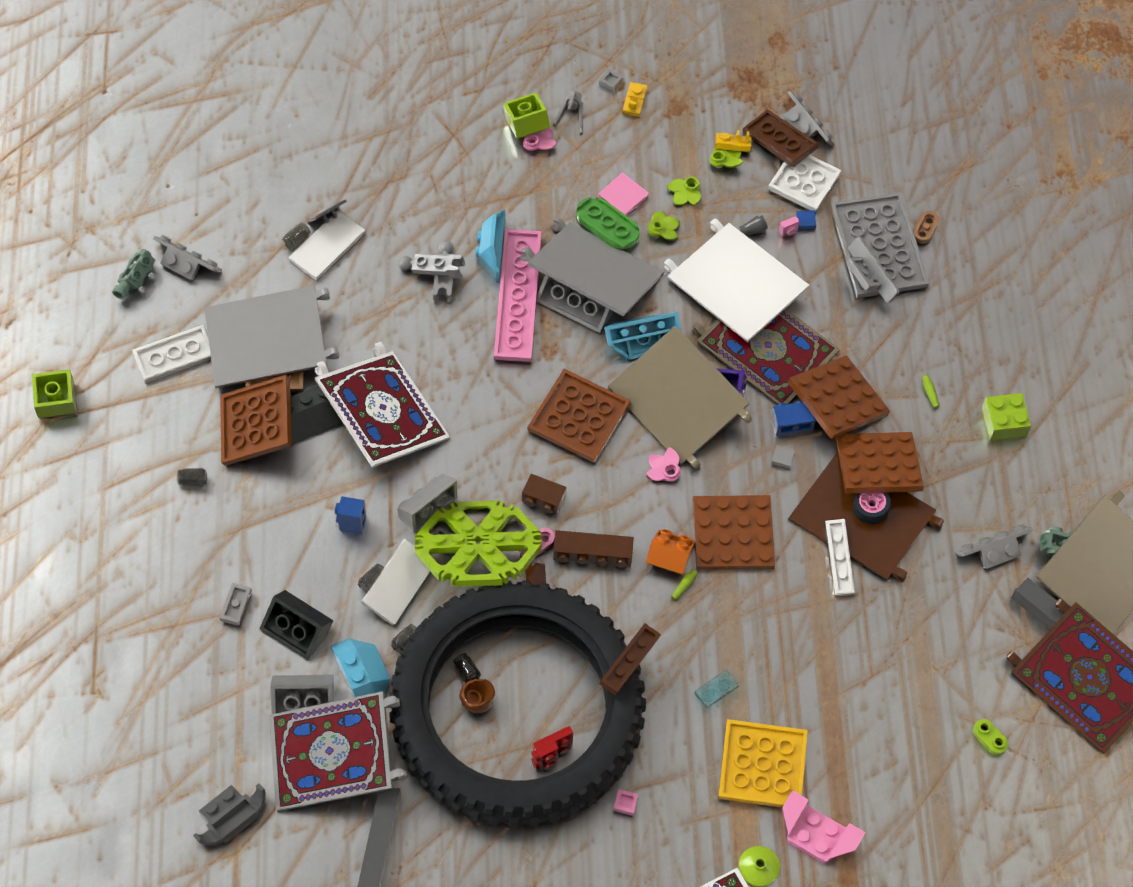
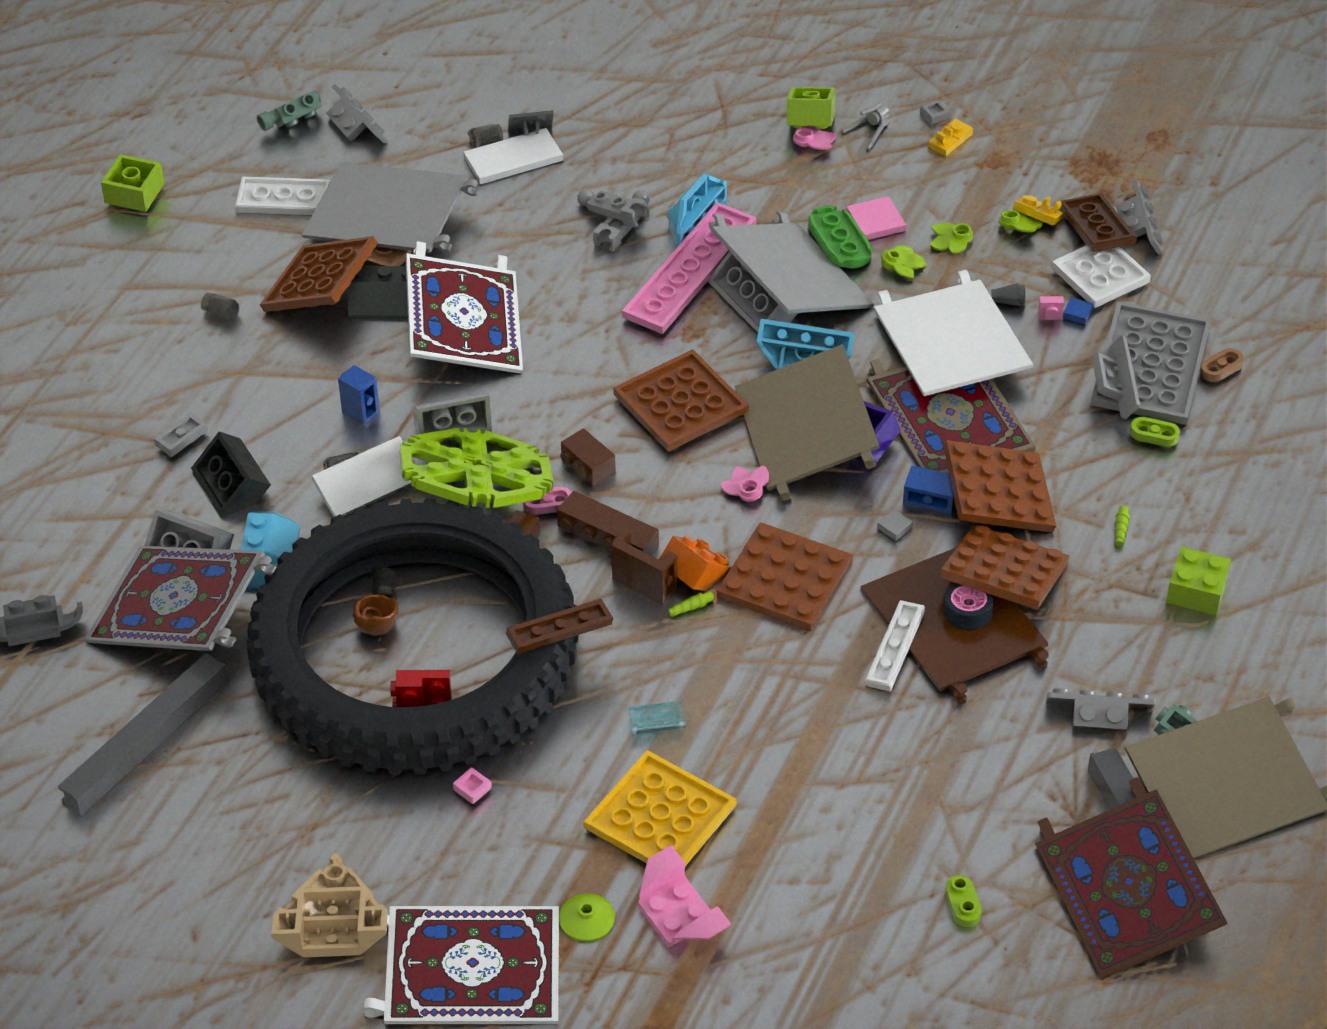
camera: 30 degrees right, 15 degrees down
none -> reddish brown panel [611,530,677,605]
none -> lime plate [1130,417,1180,447]

